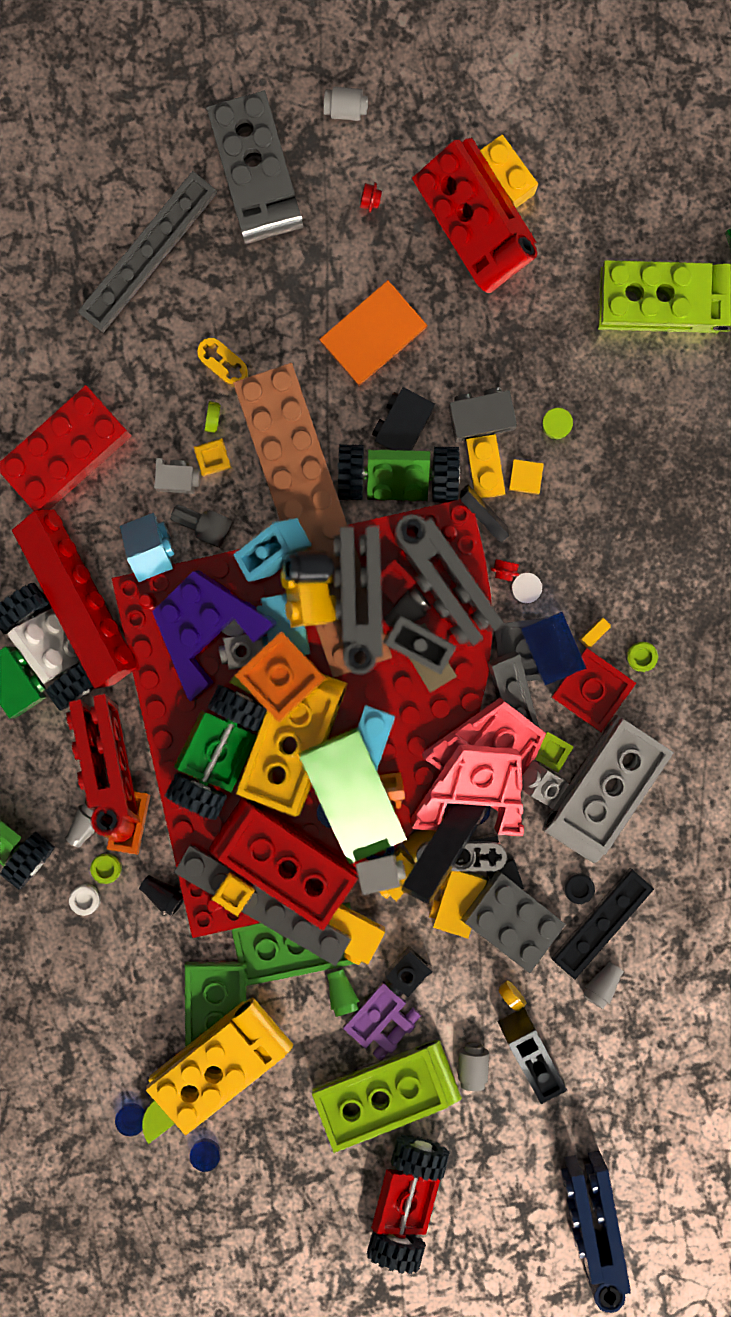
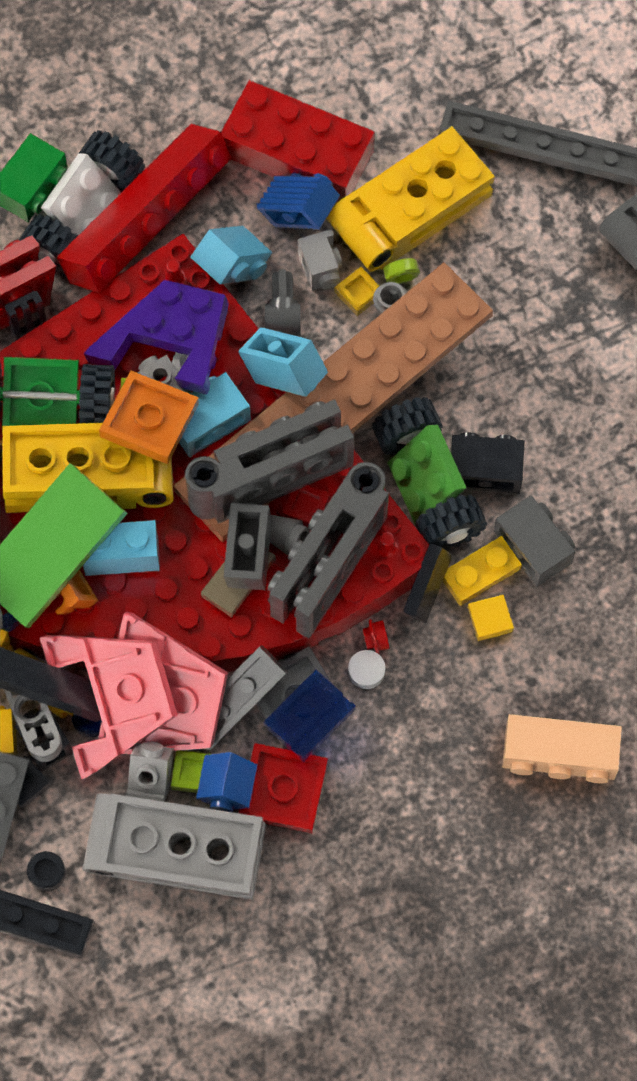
camera: 60 degrees right, 20 degrees down
yellow beam [197,338,249,387] -> none
yellow brick [281,565,338,628] -> none
black brick [284,551,334,584] -> none
orange tile [319,280,428,386] -> none
lime tile [542,408,573,439] -> none
yellow tile [578,618,611,647] -> none
lime tile [626,642,658,672] -> none
none -> black tile [4,291,47,341]
none -> blue brick [196,752,258,812]
none -> blue brick [257,173,340,230]
none -> yellow hinge [326,126,495,271]
none -> light grey cone [373,282,407,315]
none -> light nougat brick [502,714,622,783]

